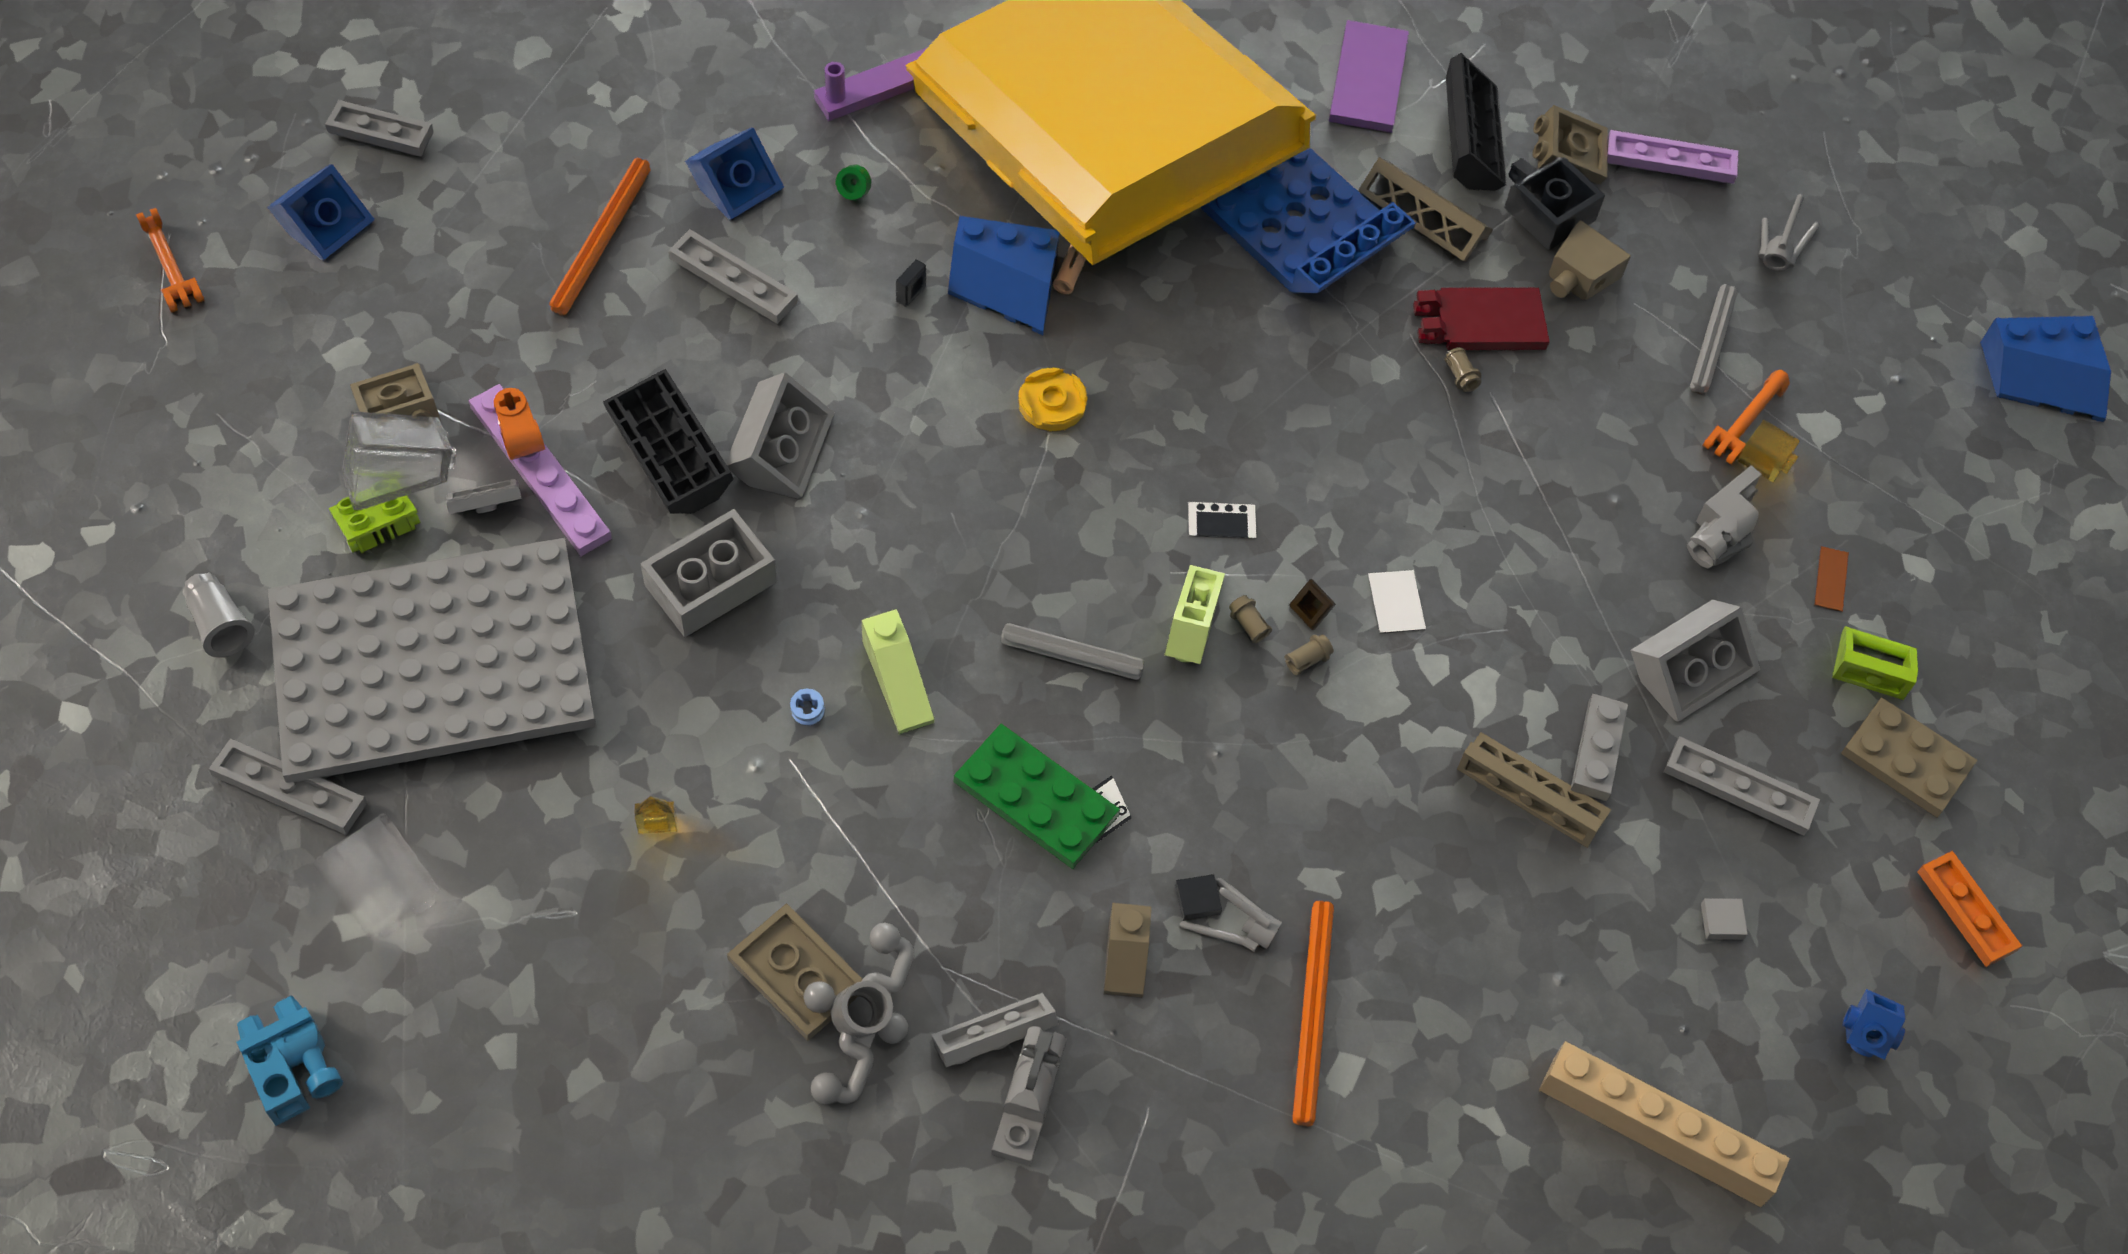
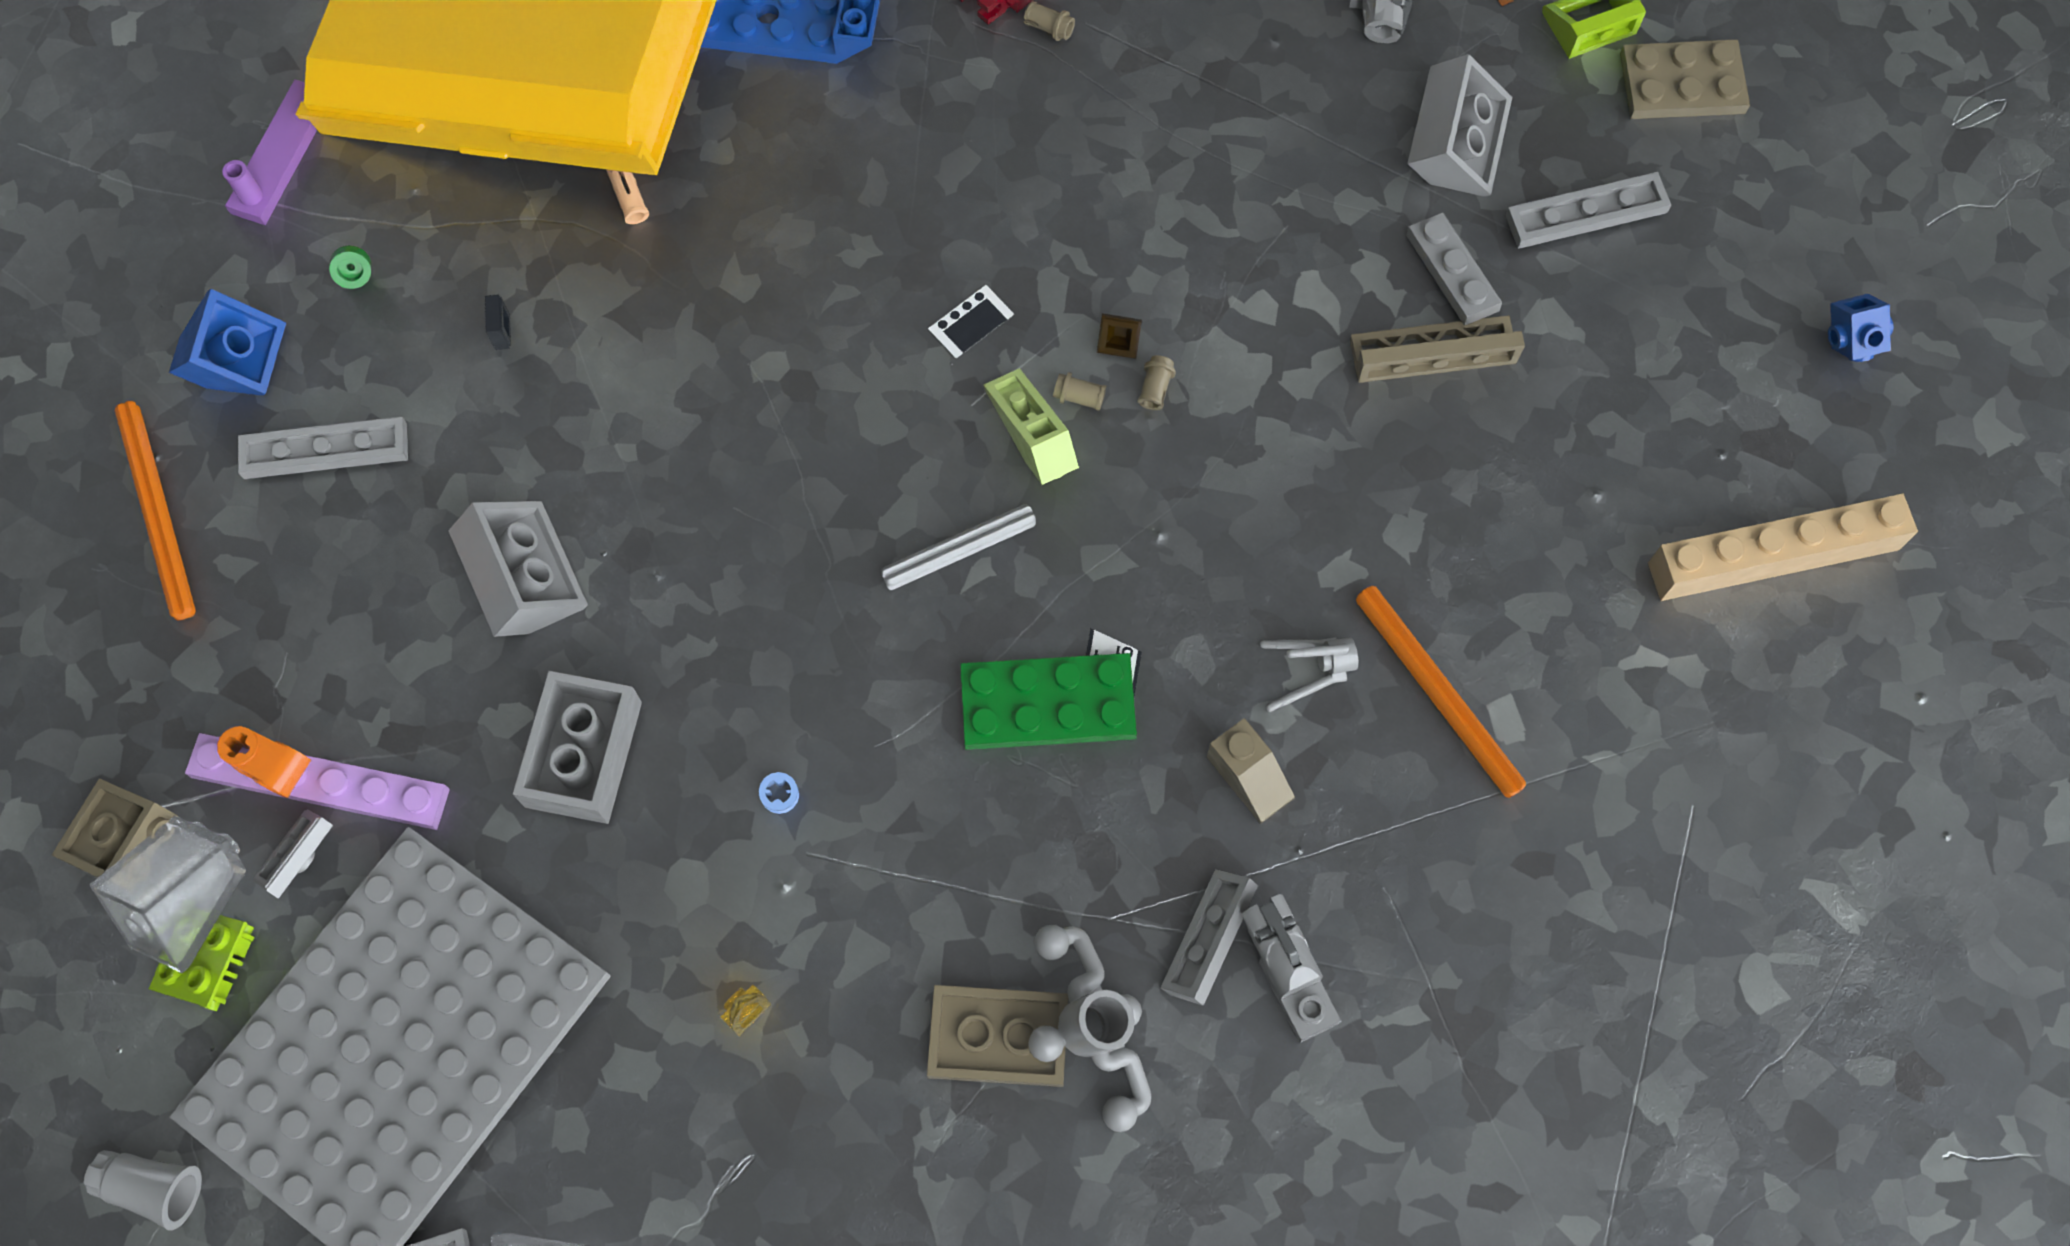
camera: 35 degrees left, 10 degrees up
black piece [603,369,733,514] -> none
yellowish green slope [862,609,934,734] -> none
blue wedge [948,216,1060,336] -> none
yellow tile [1018,367,1088,431] -> none
black tile [1175,874,1222,921] -> none
white sticker [1368,570,1426,633] -> none
light grey tile [1701,898,1748,940] -> none
orange plate [1917,850,2022,967] -> none

